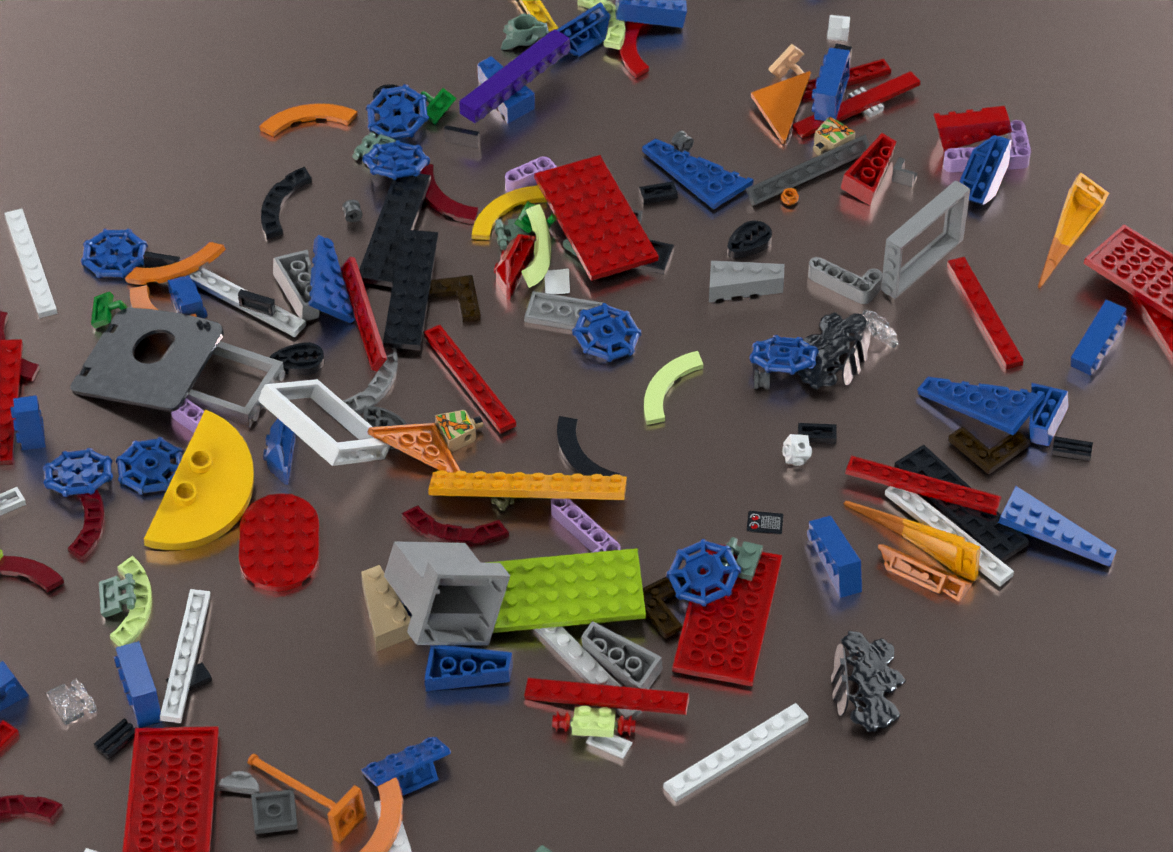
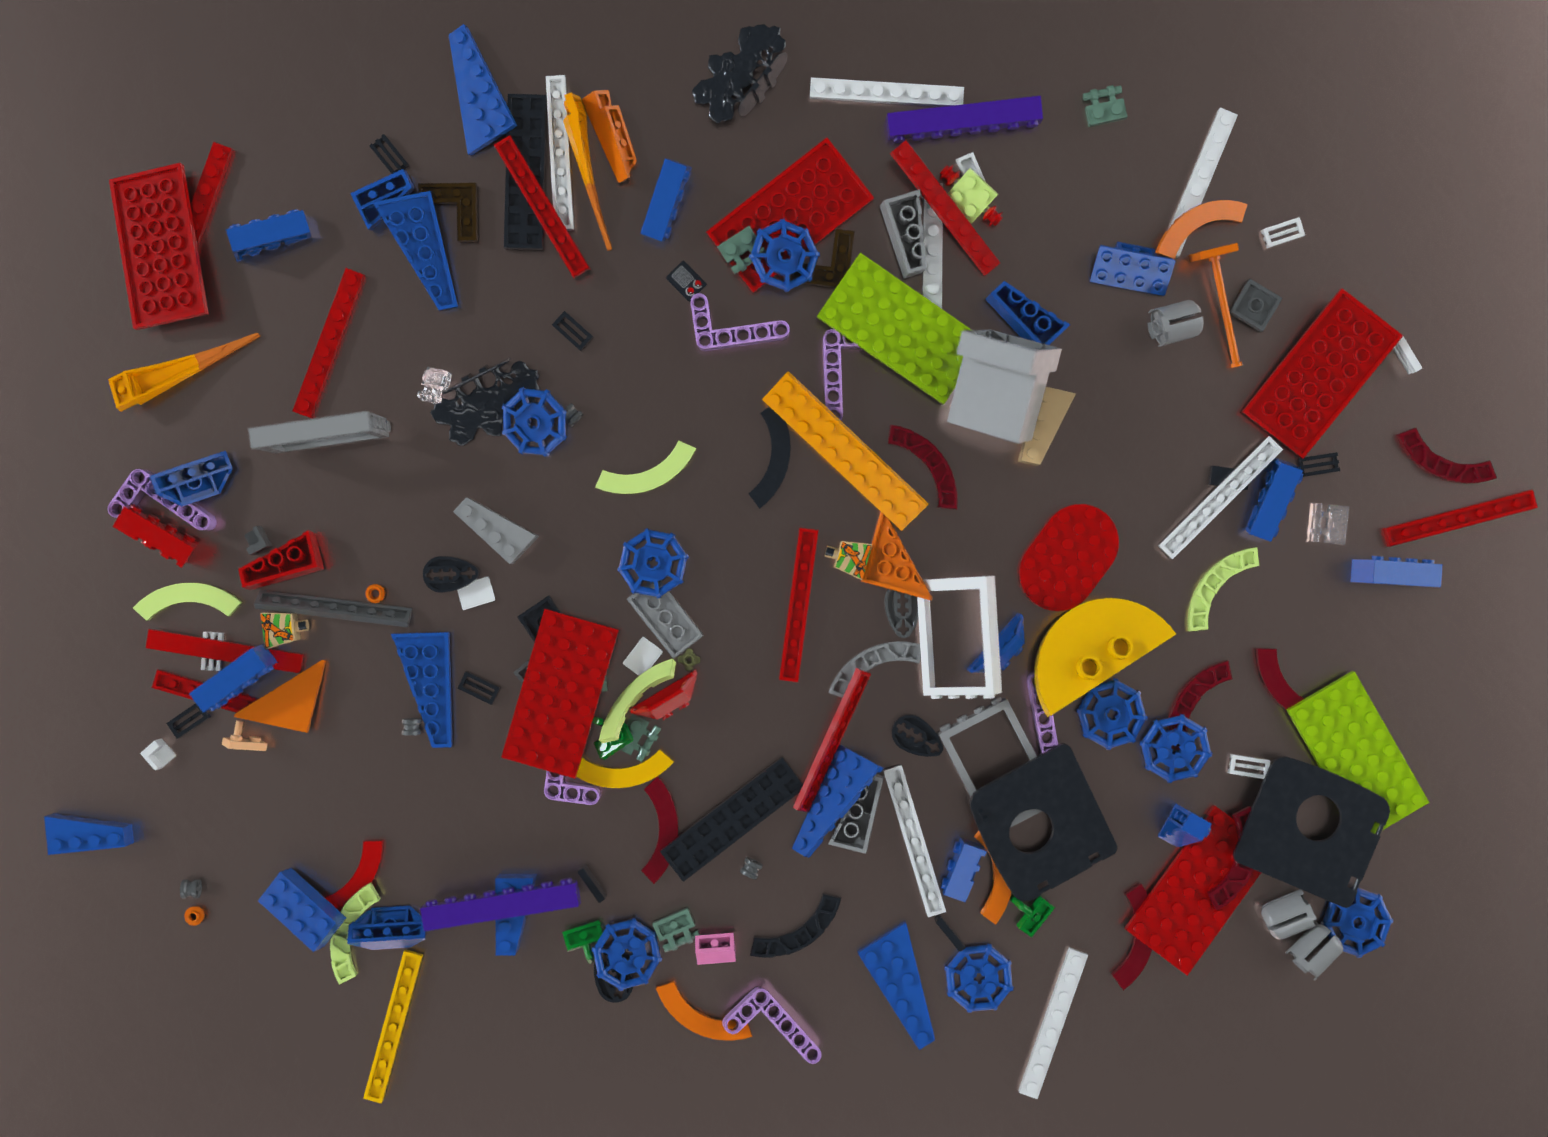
camera: 140 degrees left, 40 degrees up
sand green plate [99,573,136,618] -> none
orange tile [125,242,226,285] -> none
light grey plate [217,771,259,794] -> none
black tile [238,289,276,316] -> none
blue plate [362,140,430,180] -> none
black plate [383,229,439,350] -> none
dark brown plate [429,275,481,322] -> none
sand green piece [501,13,549,50] -> none
white brick [782,434,812,466] -> none
light grey beam [808,257,882,304] -> none
none -> yellowish green tile [133,583,243,621]
none -> white sticker [457,576,495,610]
none -> olive plate [678,648,701,671]
none -> lavender beam [691,293,790,351]
none -> bright pink brick [695,933,736,965]
none -> lavender beam [722,987,821,1064]
none -> blue wing [858,921,935,1050]
none -> dark purple brick [886,96,1043,143]
none -> light grey cylinder [1147,300,1204,347]

